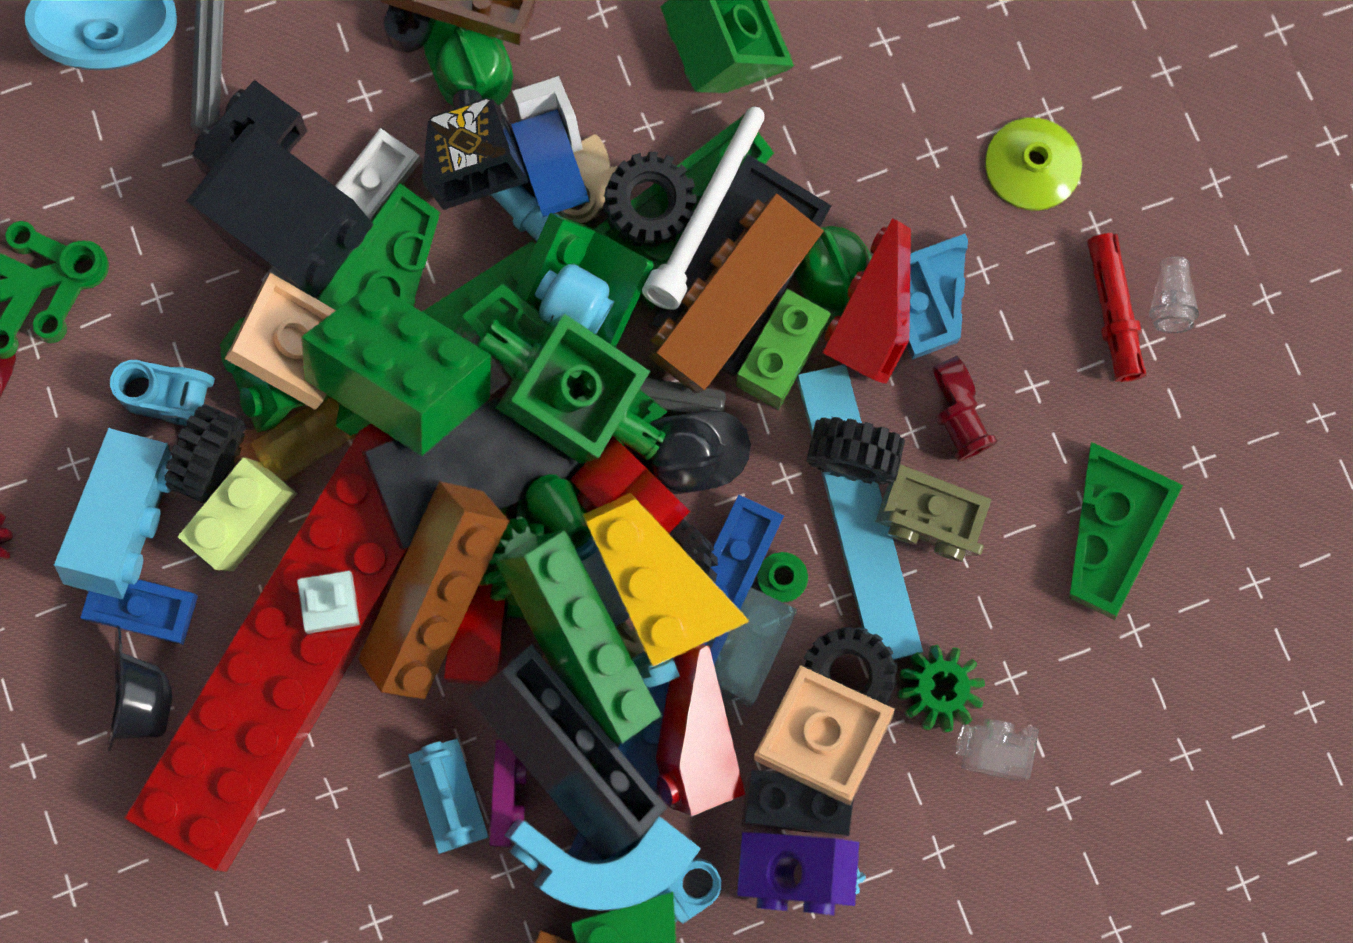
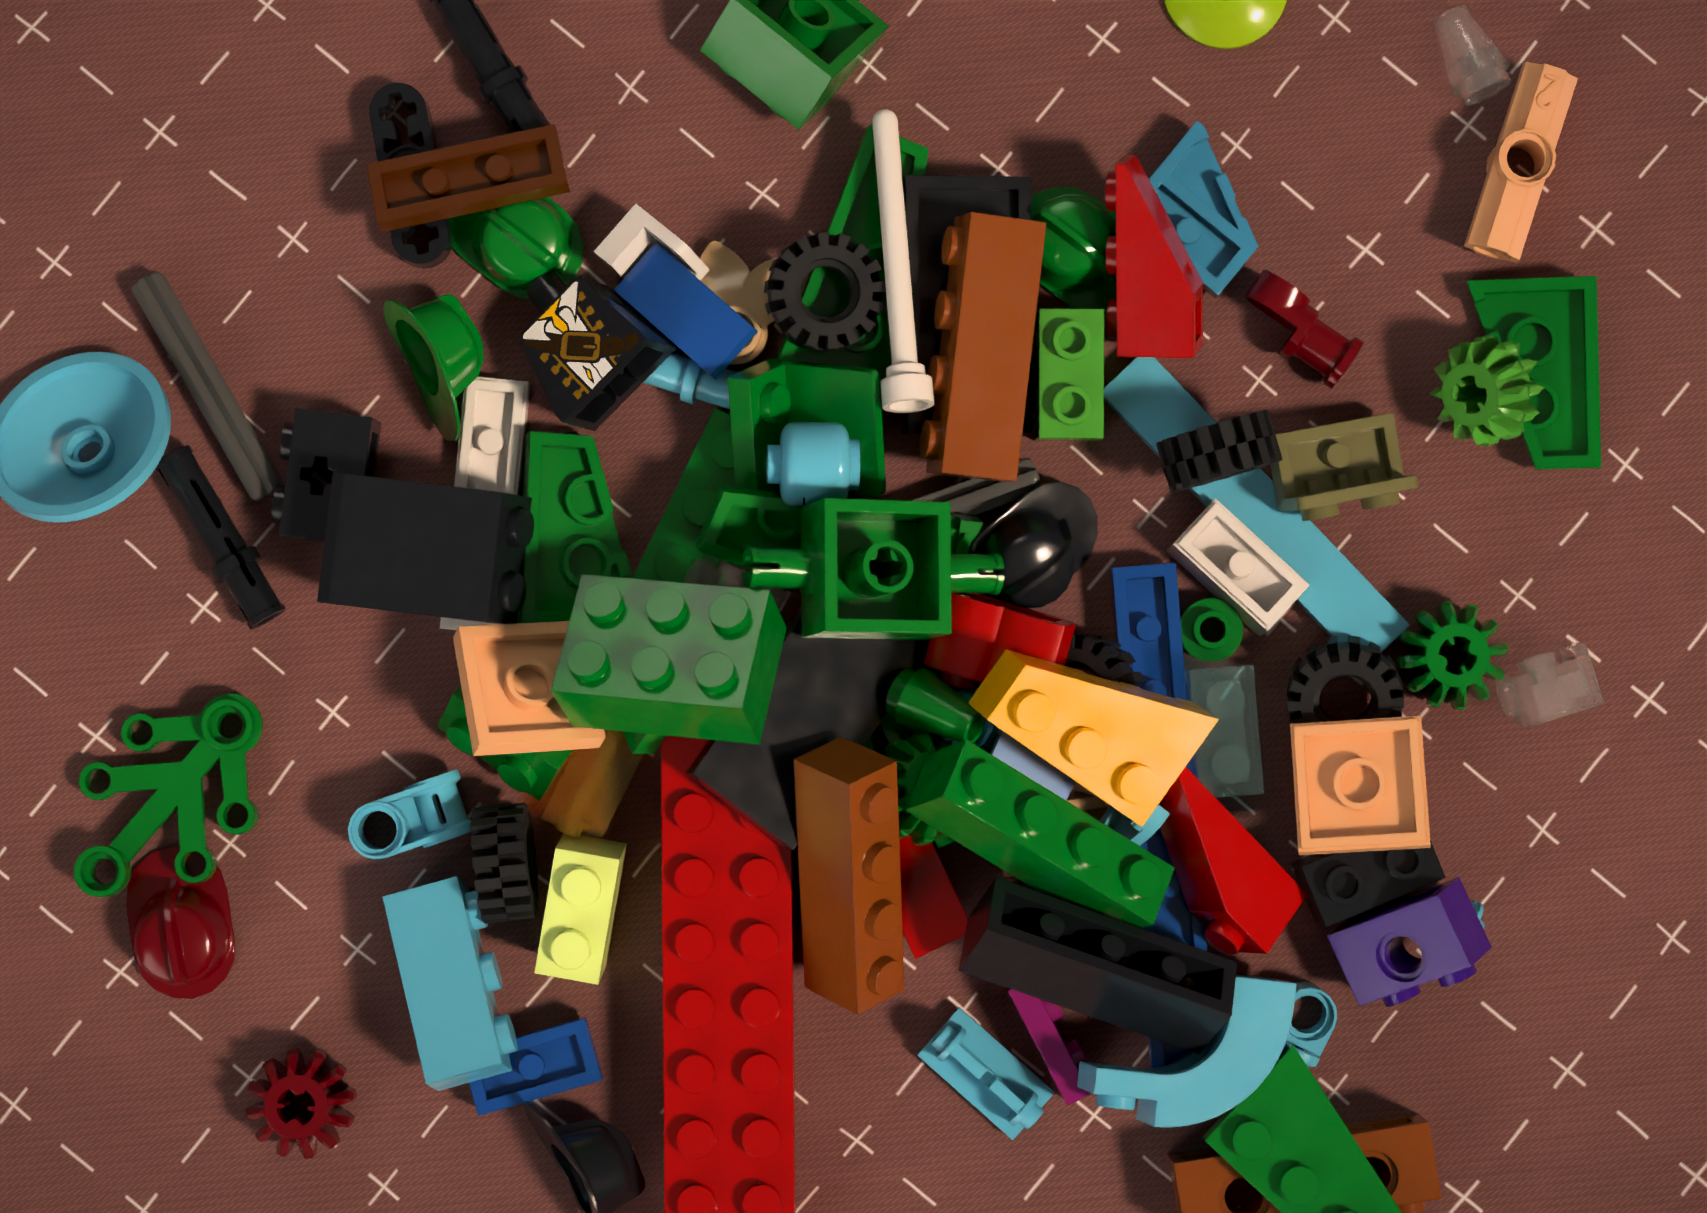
camera: 25 degrees left, 10 degrees up
light aqua tile [298,571,360,634] -> none
red pin [1087,233,1147,382] -> none
none -> black pin [155,445,286,630]
none -> green piece [383,294,483,441]
none -> white slope [1167,498,1310,636]
none -> bright green gear [1429,335,1545,446]
none -> light nougat piece [1464,62,1578,263]

